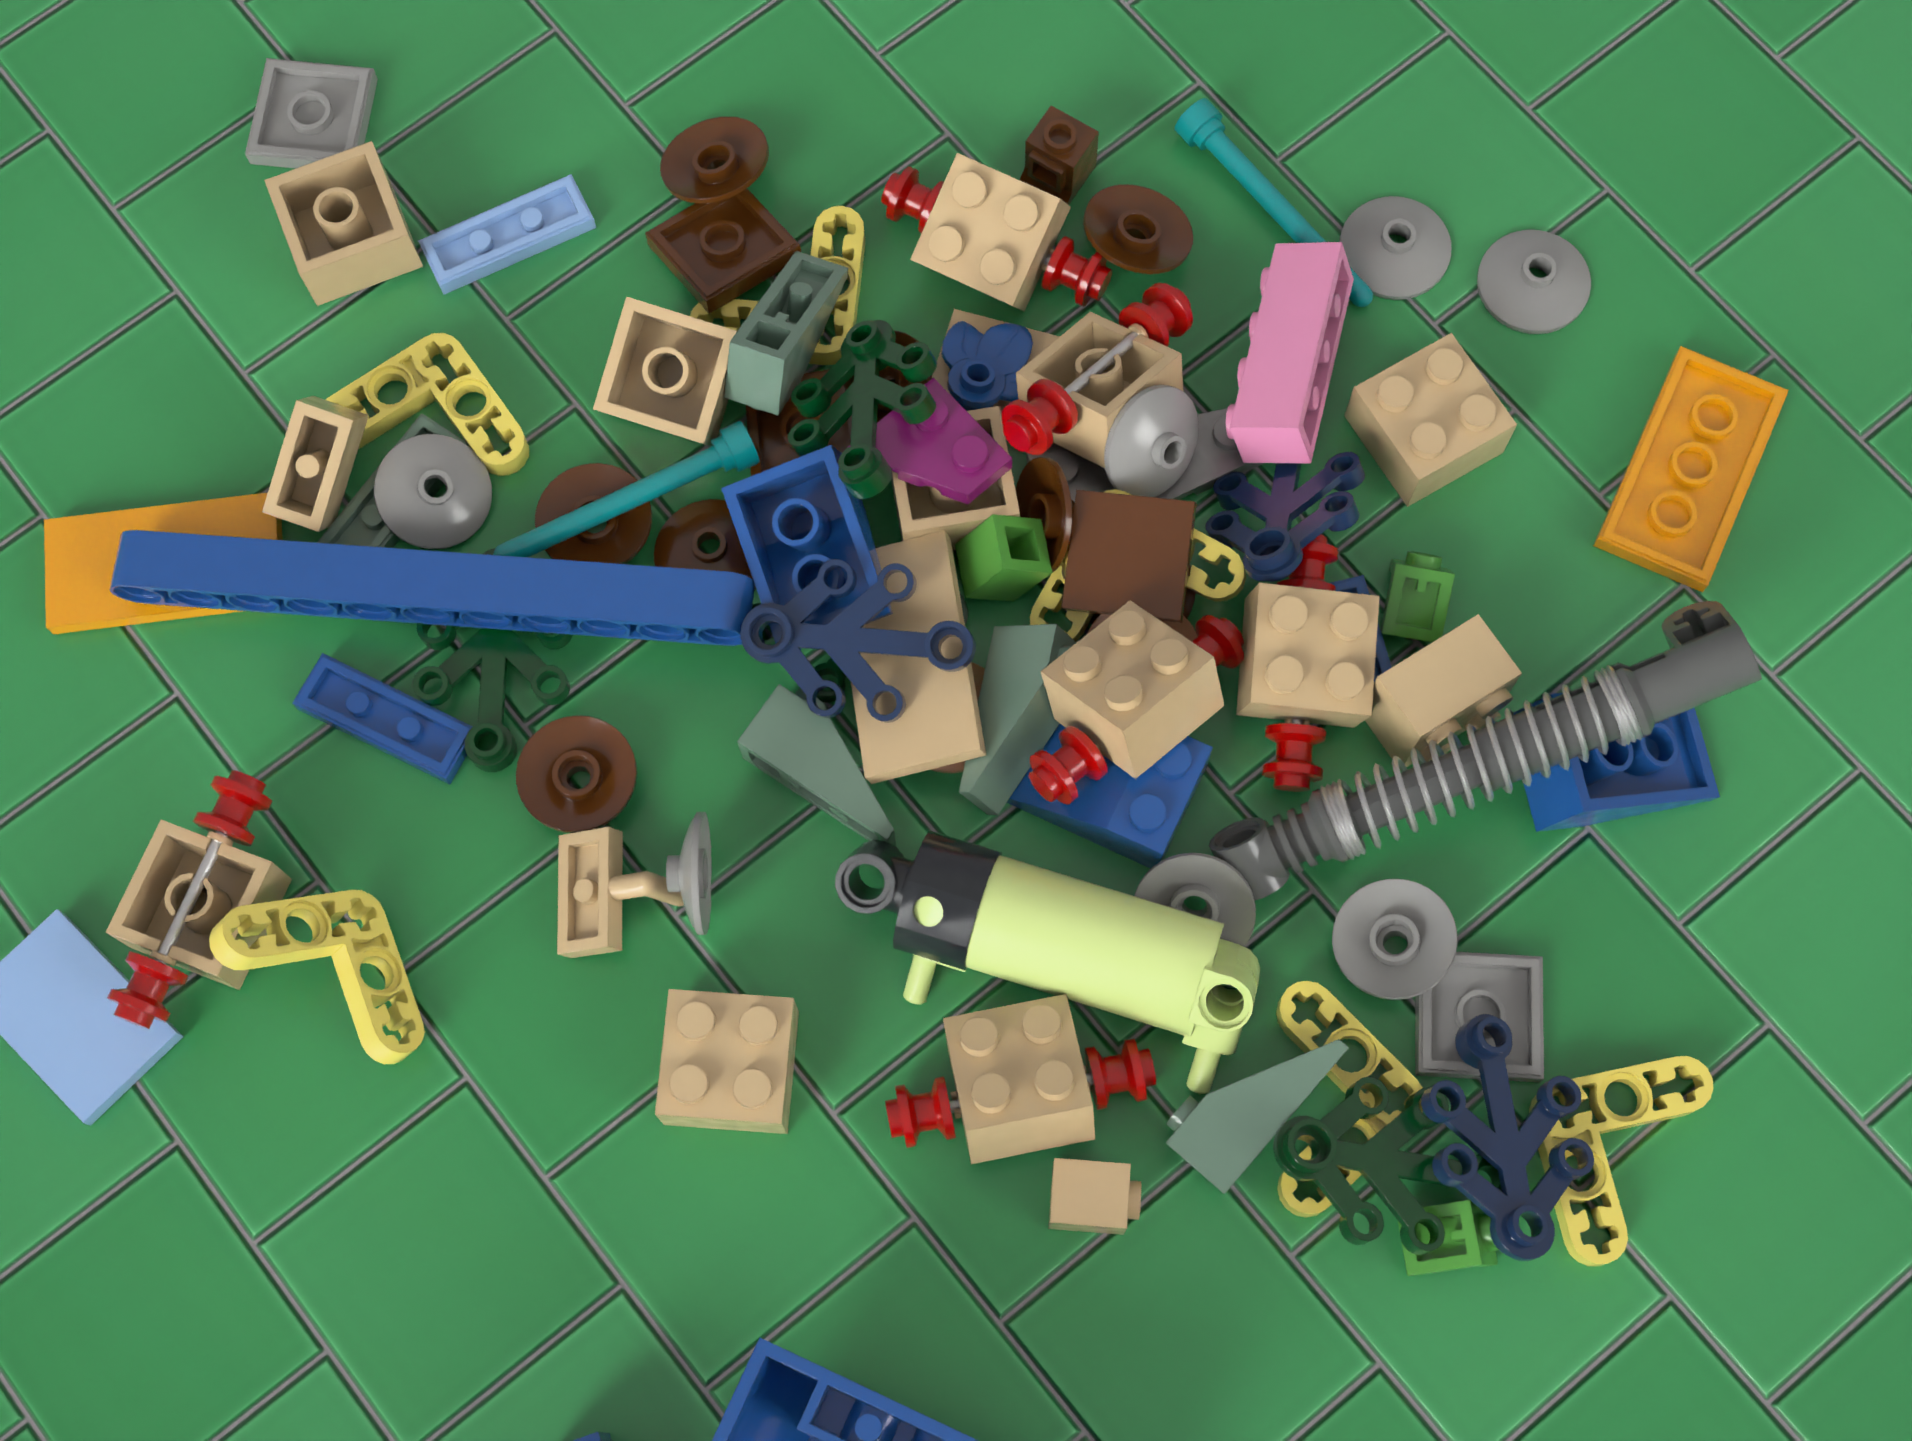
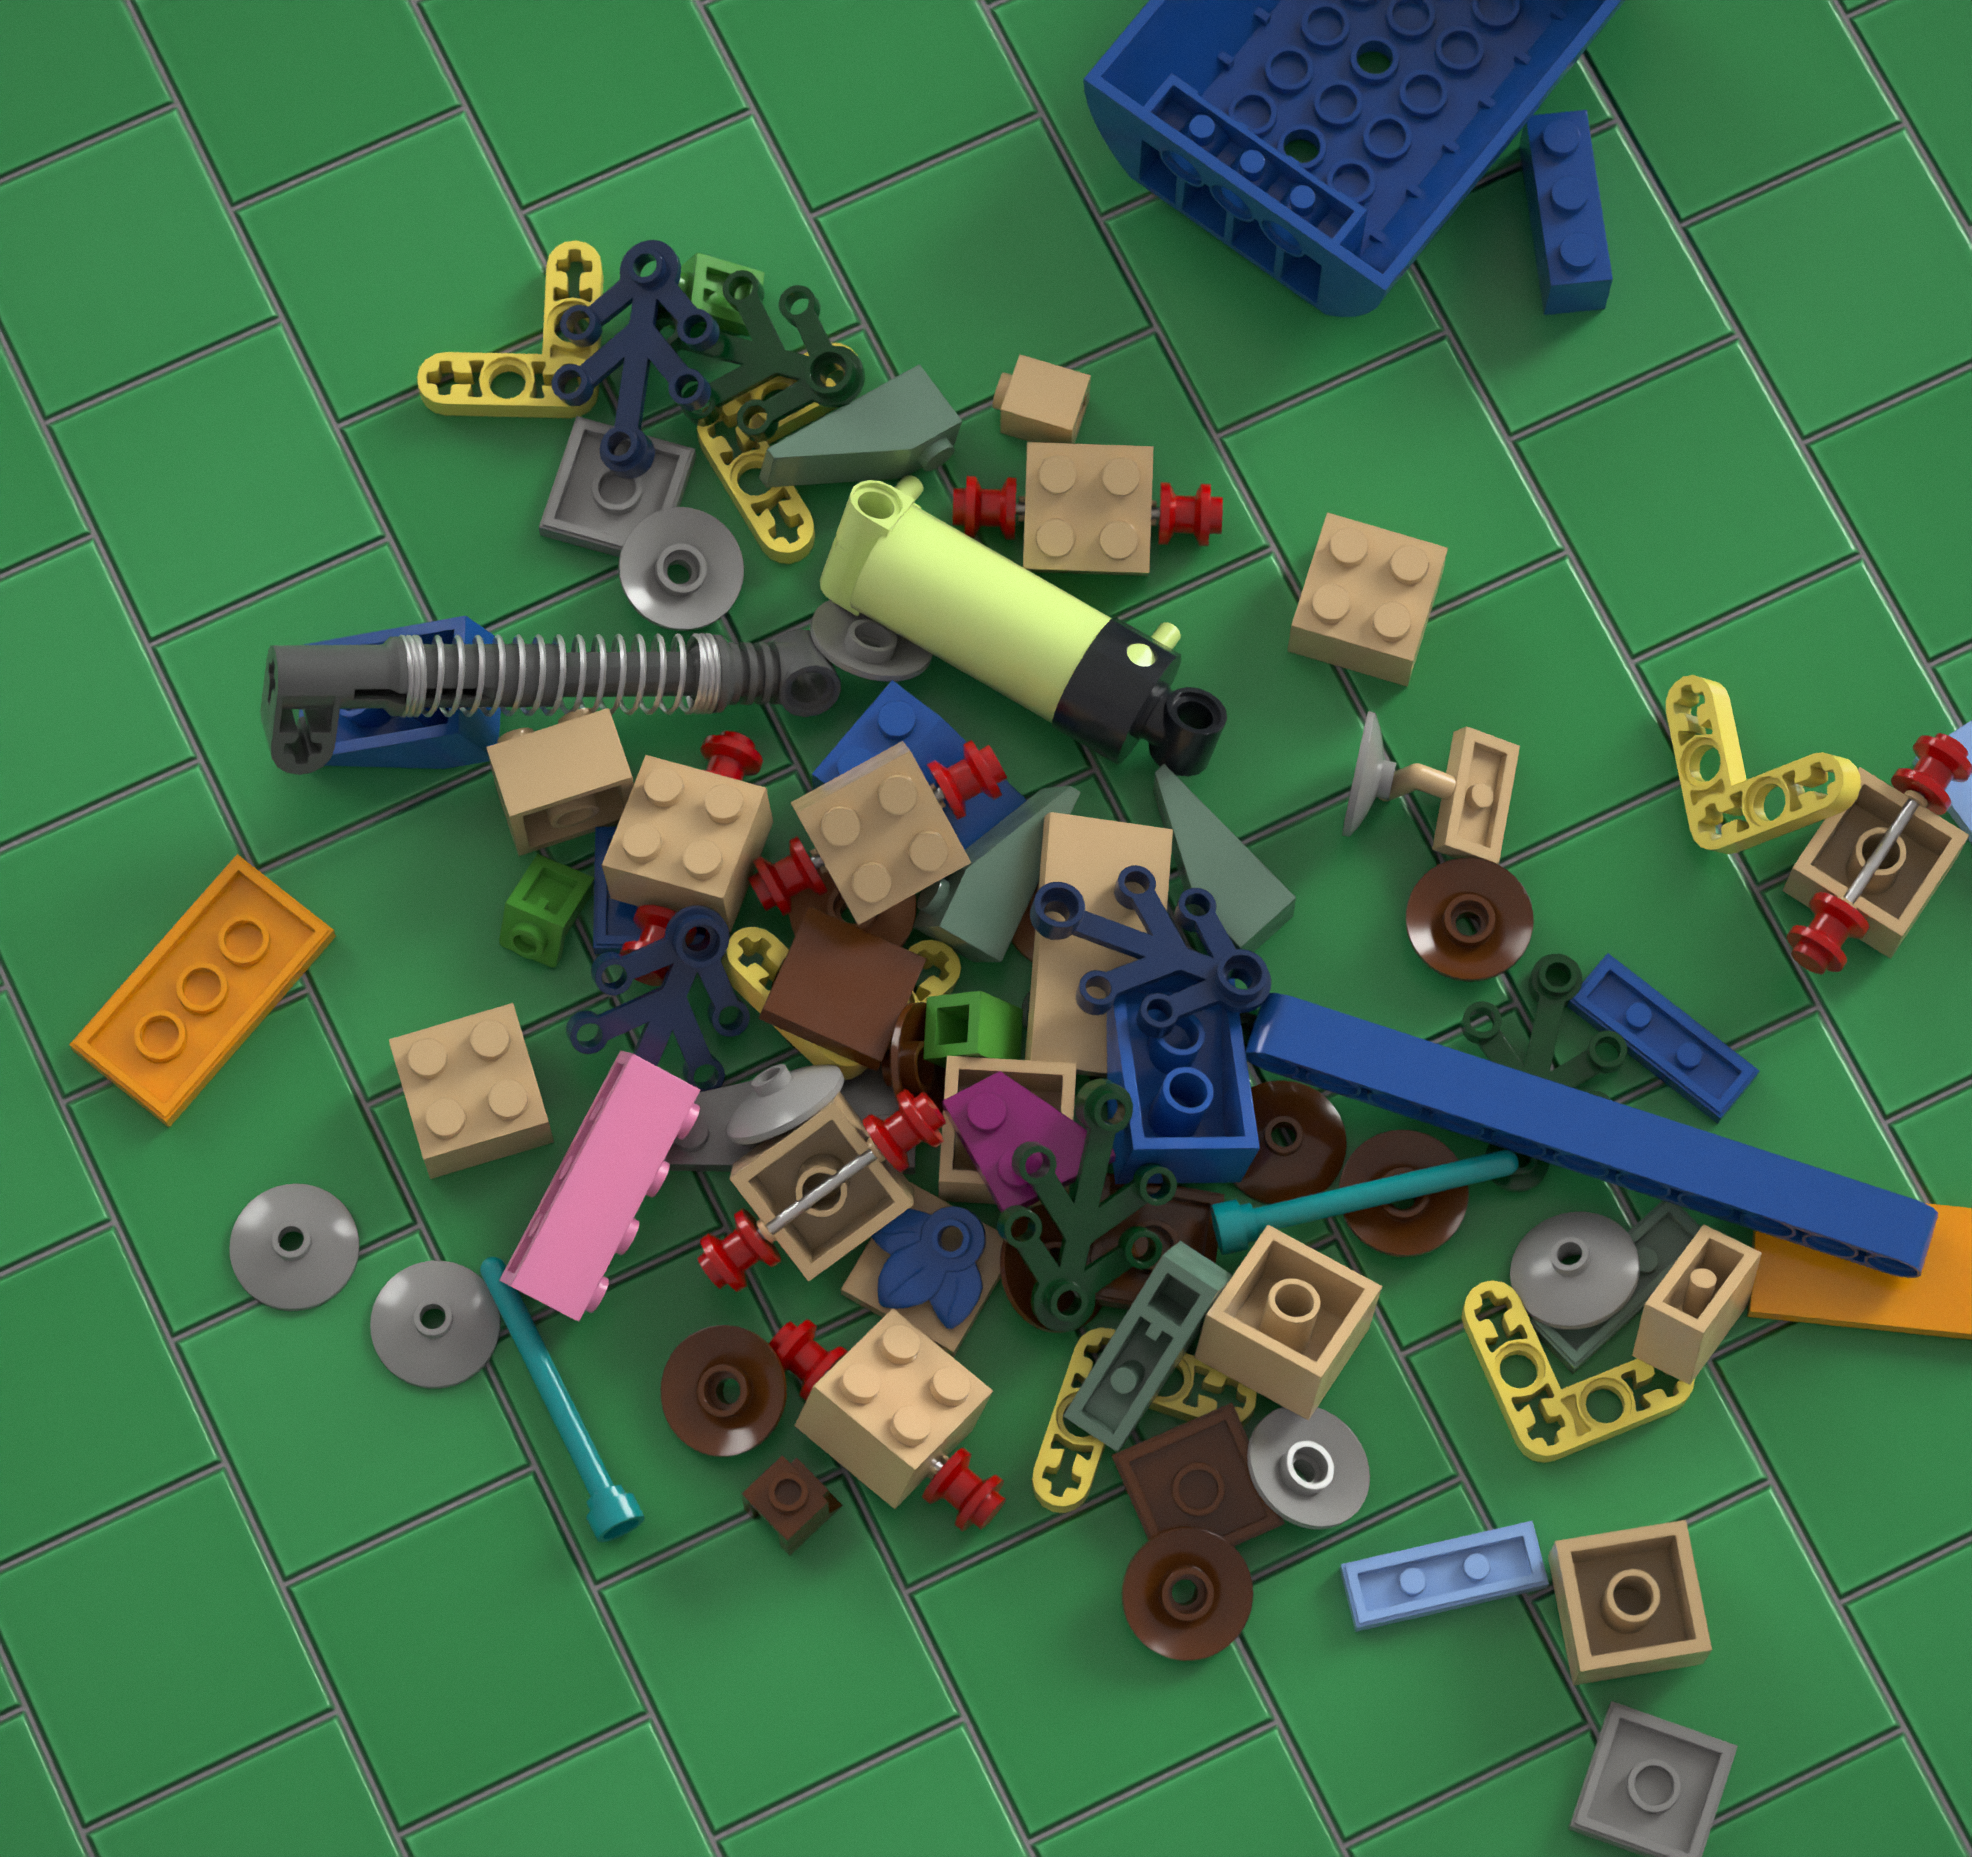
camera: 170 degrees left, 0 degrees up
none -> light grey dish [1247,1407,1370,1529]

